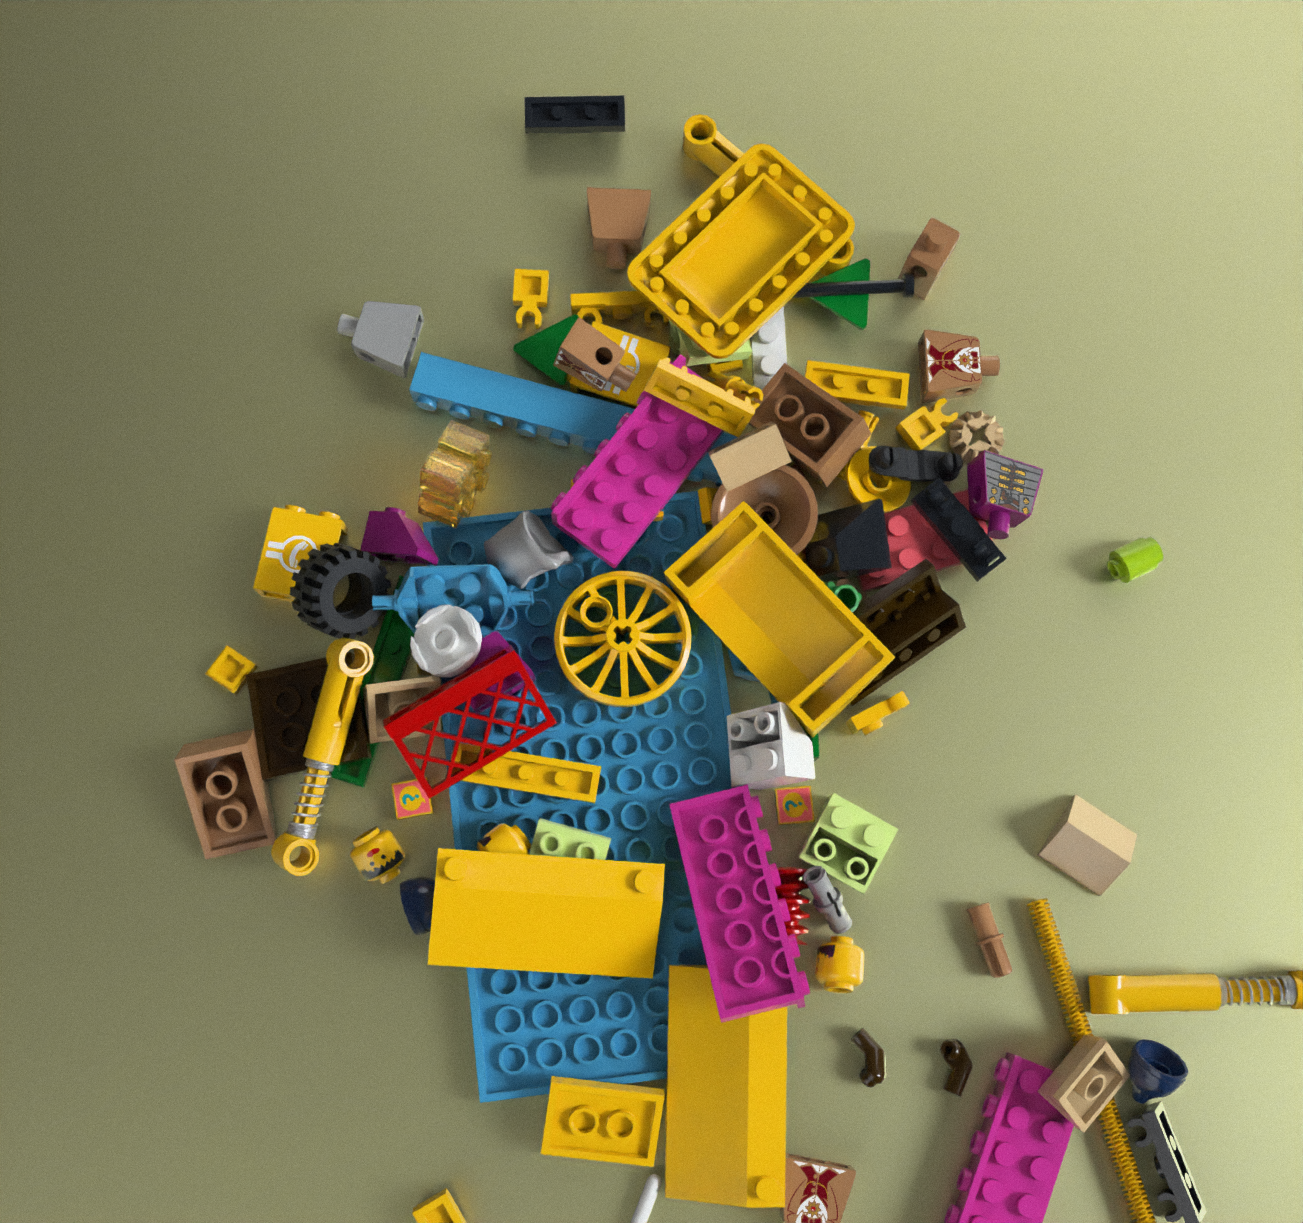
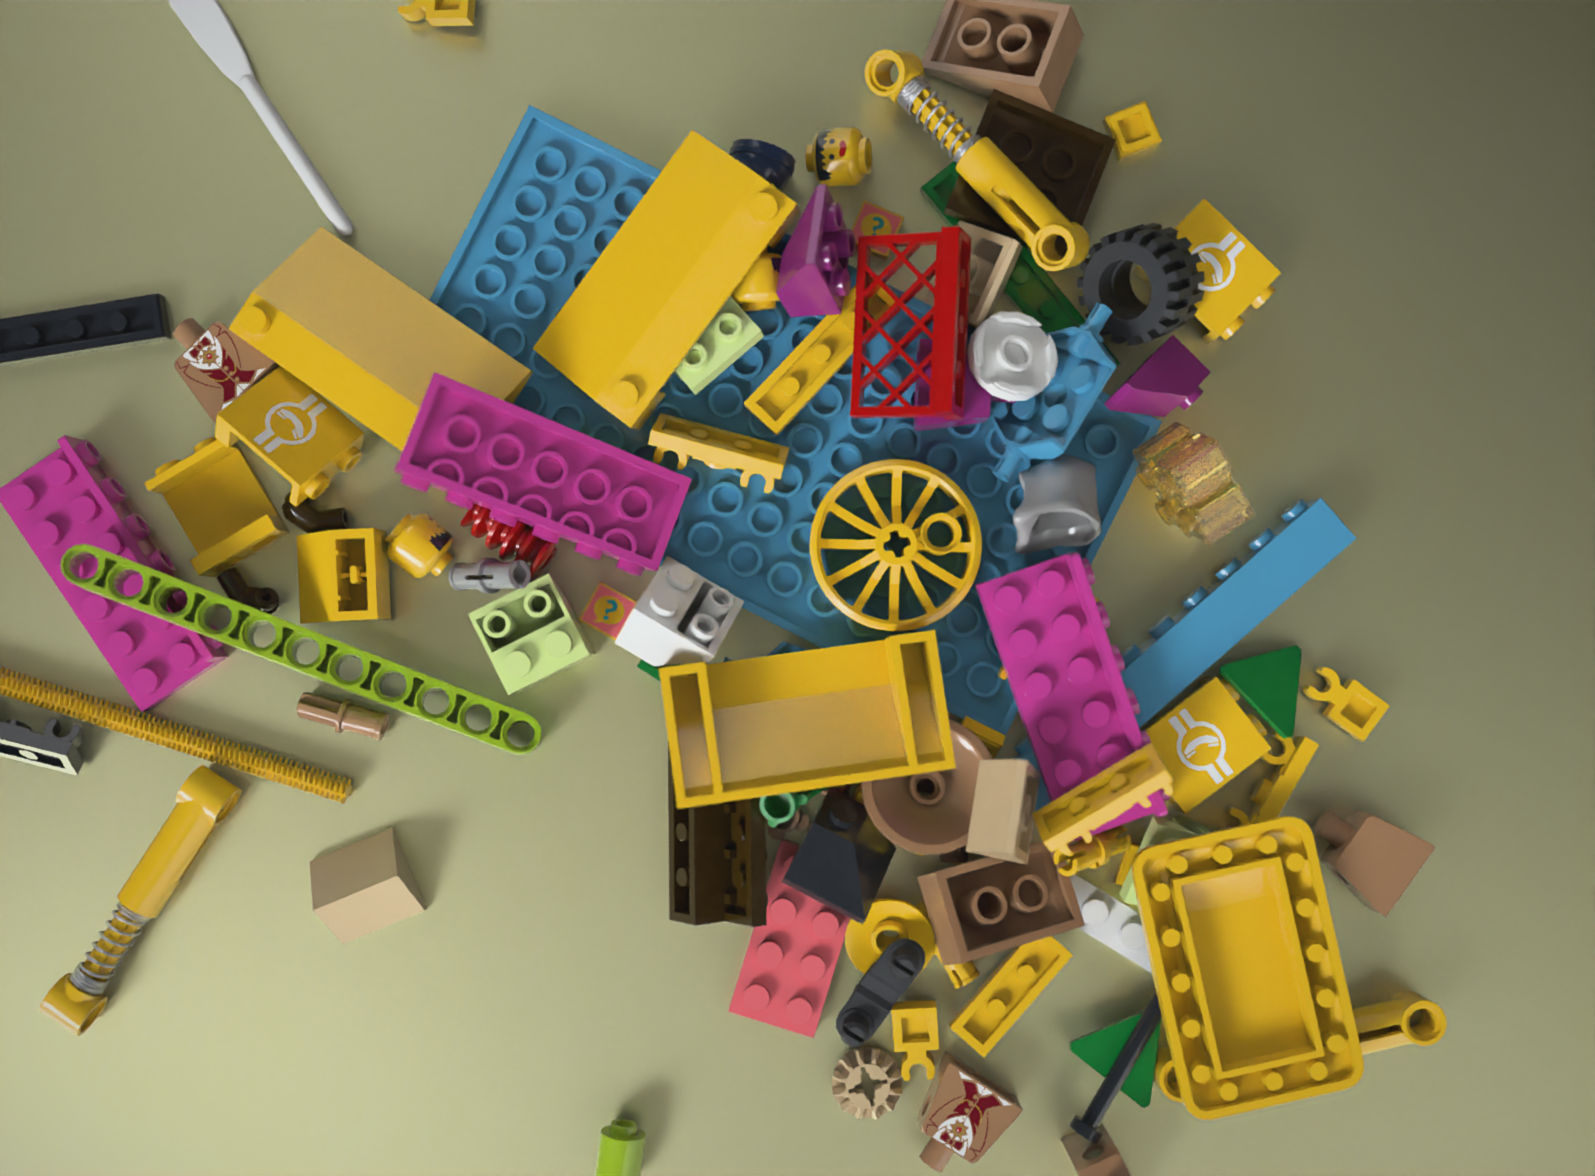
camera: 125 degrees right, 10 degrees up
light grey torso [337,301,424,378] -> none
black plate [525,95,625,134] -> none
yellow plate [541,1076,665,1167] -> none
medium nougat torso [553,317,637,392] -> none
yellow plate [846,691,910,736] -> none
black plate [911,477,1007,582] -> none
torso [967,450,1043,539] -> none
tan slope [1037,1034,1130,1133] -> none
dark blue helmet [1127,1039,1188,1104] -> none
none -> lime beam [60,544,541,756]
none -> yellow panel [144,437,290,577]
none -> yellow panel [215,366,364,507]
none -> yellow slope [296,528,391,624]
none -> yellow plate [648,413,790,493]
none -> magenta slope [776,184,856,317]

